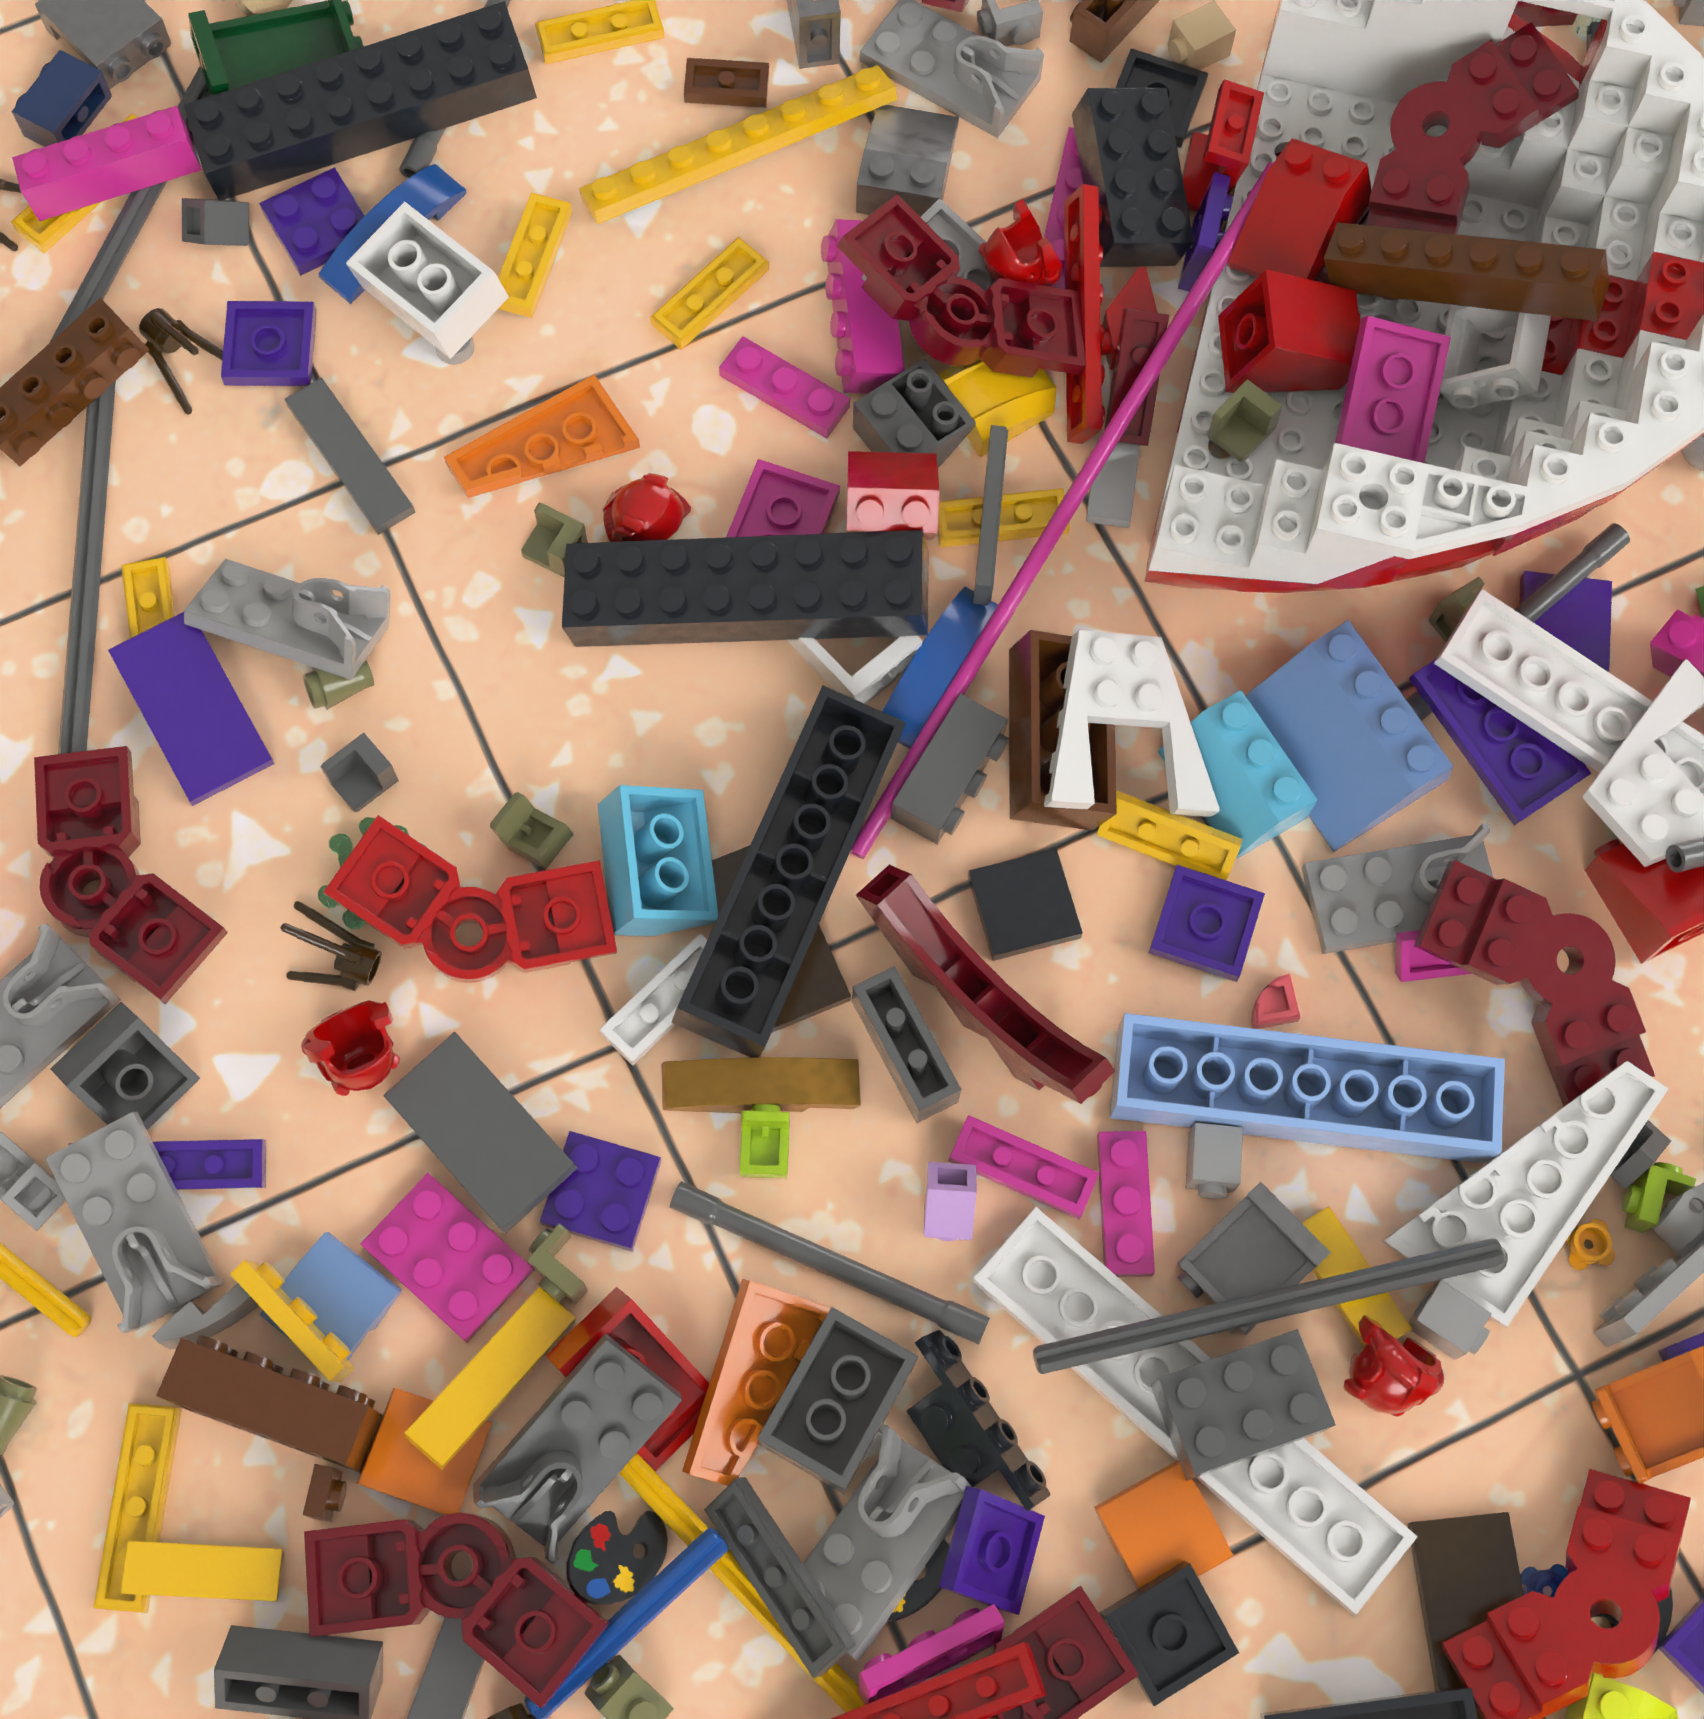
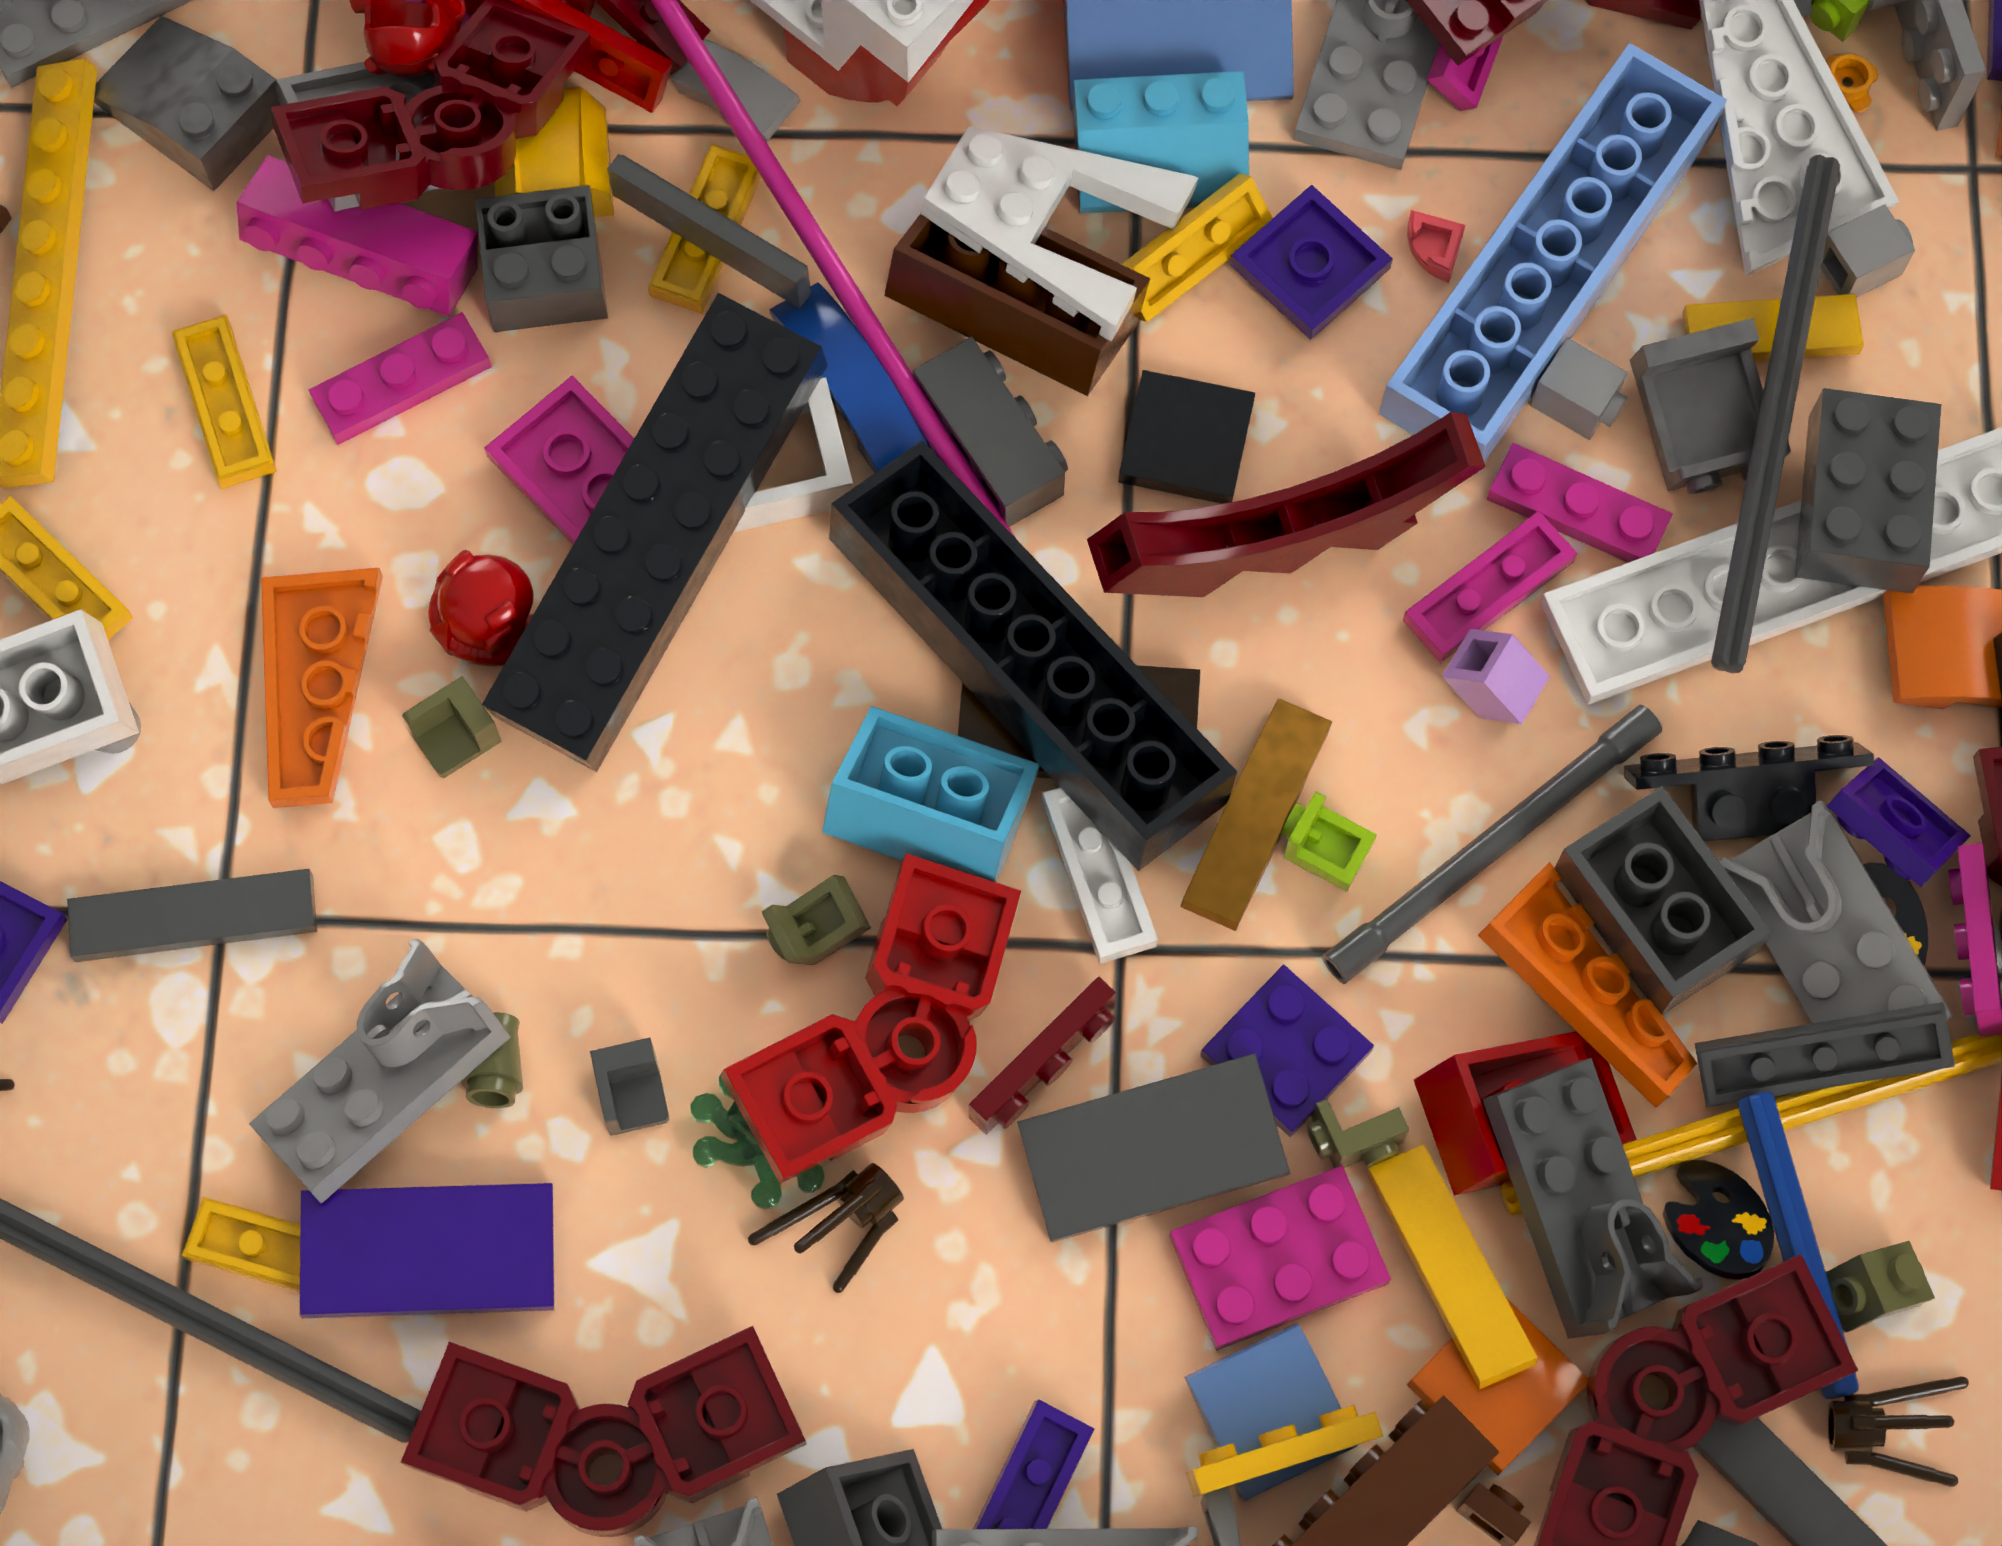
camera: 60 degrees left, 0 degrees up
red helmet [301,1000,400,1096] -> none
red slope [846,451,940,540] -> none
dark grey brick [851,966,962,1124] -> none
red helmet [1344,1315,1444,1417] -> none
none -> dark red plate [969,976,1116,1135]

